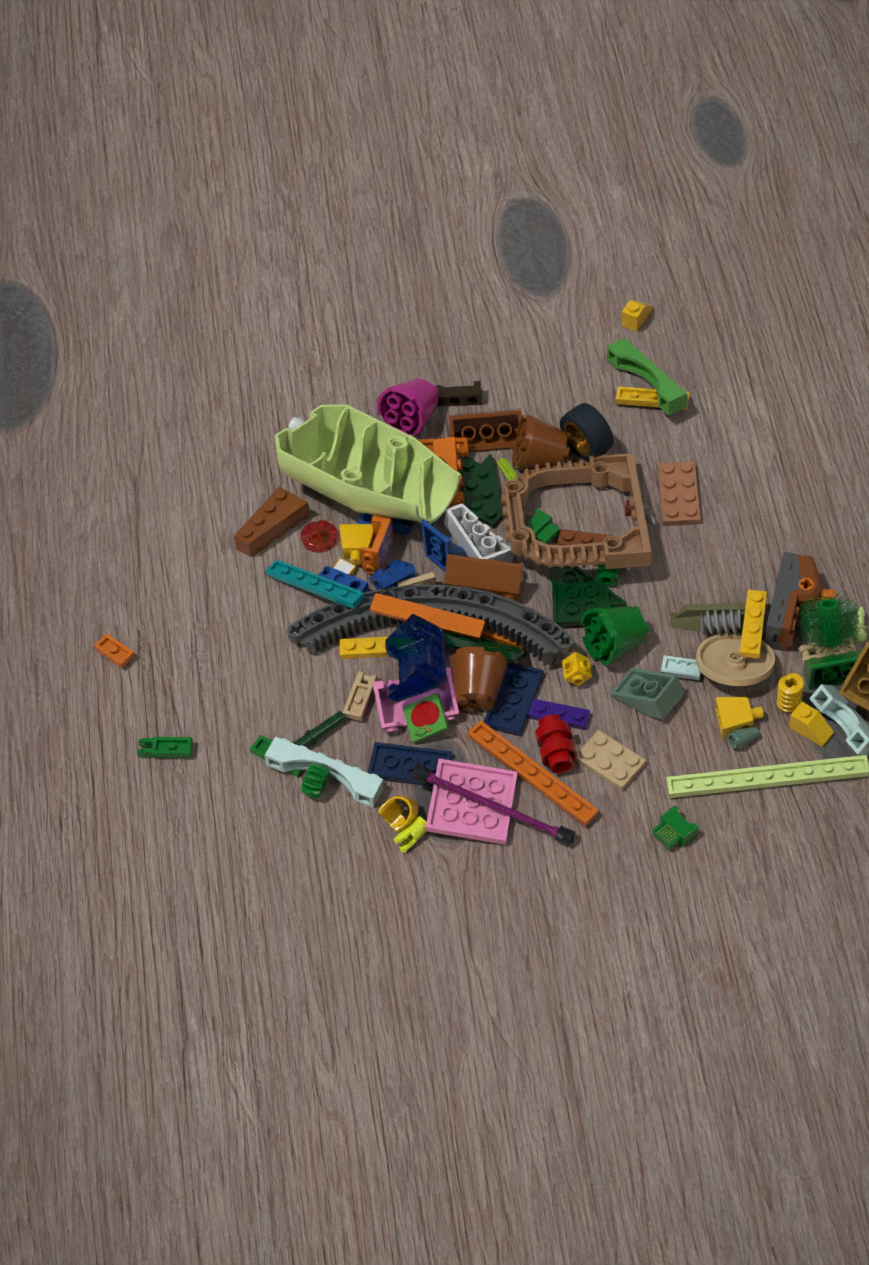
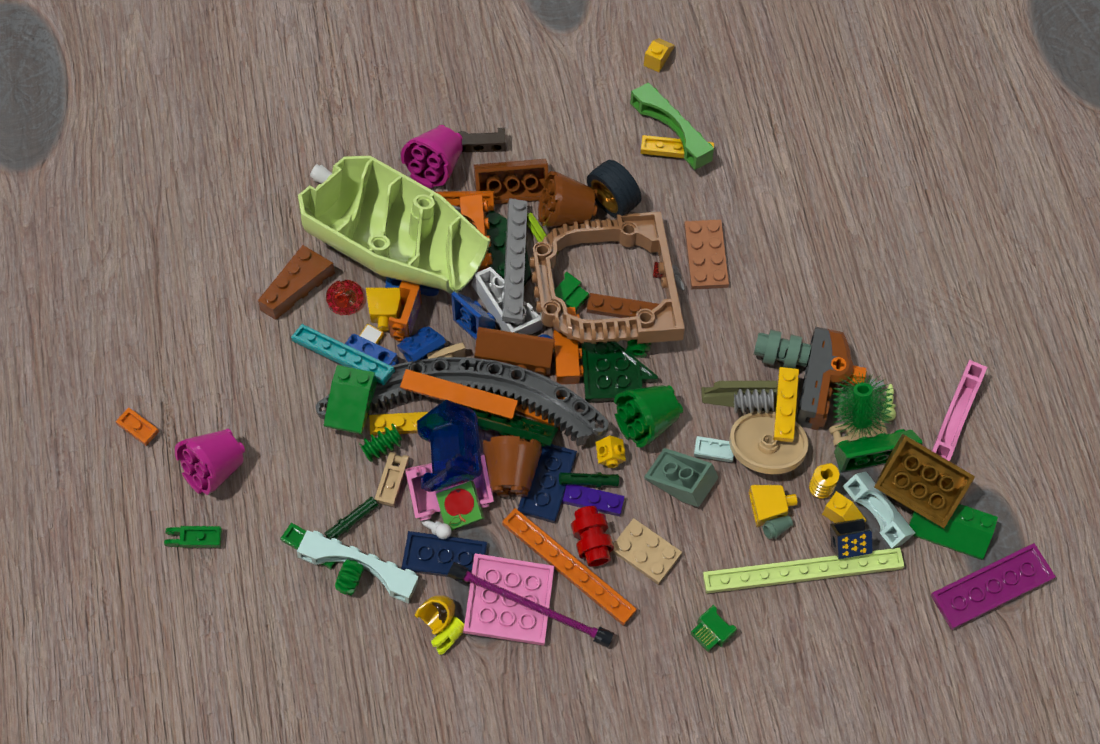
camera: 10 degrees left, 10 degrees up
none -> dark pink cone [175,428,245,495]
none -> green slope [324,365,377,434]
none -> green piece [359,423,403,462]
none -> white bar [421,519,451,539]
none -> light grey plate [502,198,527,324]
none -> orange brick [553,307,583,384]
none -> dark green pin [559,472,619,488]
none -> sand green piece [753,329,811,369]
none -> piece [830,519,873,559]

